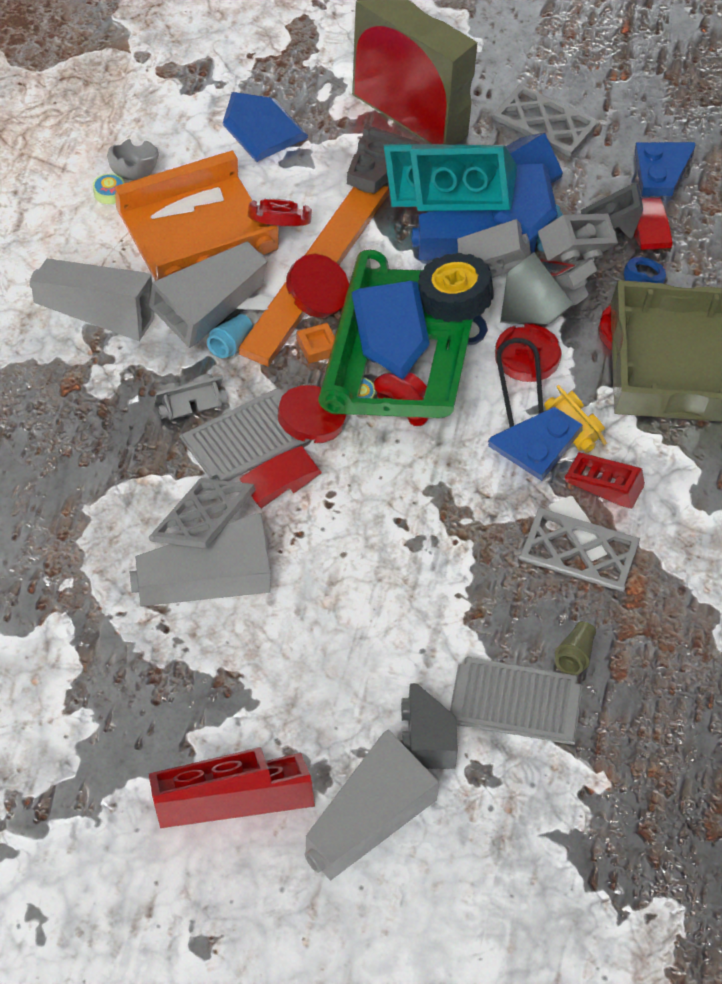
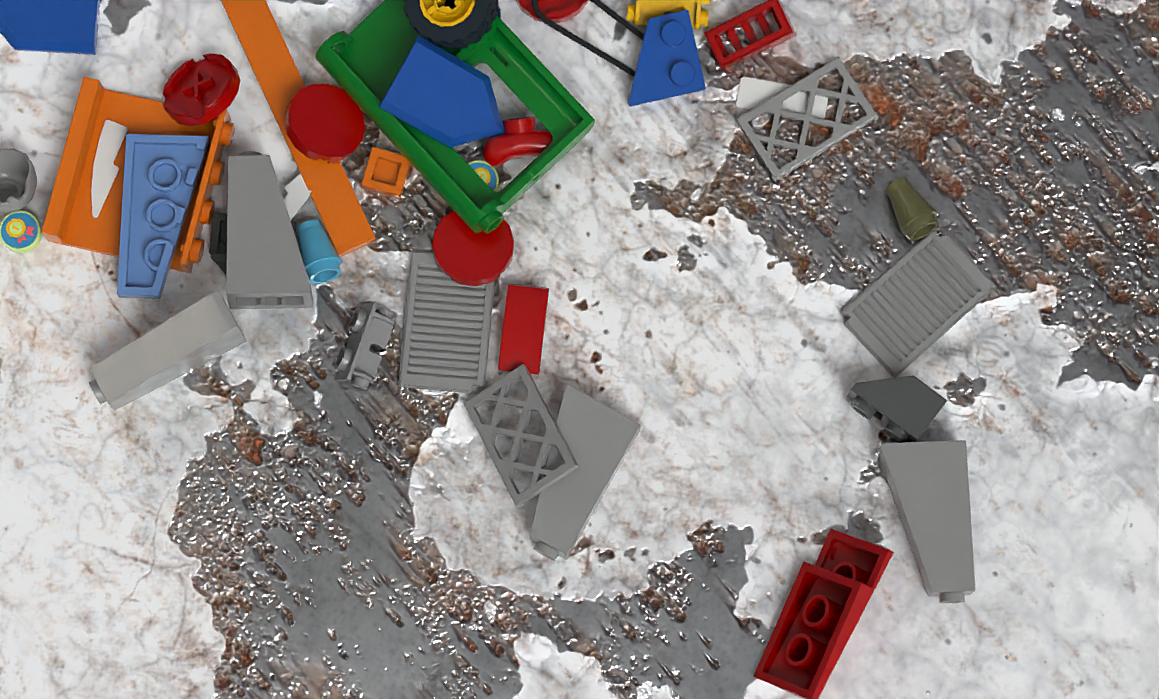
camera: 50 degrees left, 25 degrees up
none -> medium blue wing [117,134,210,299]

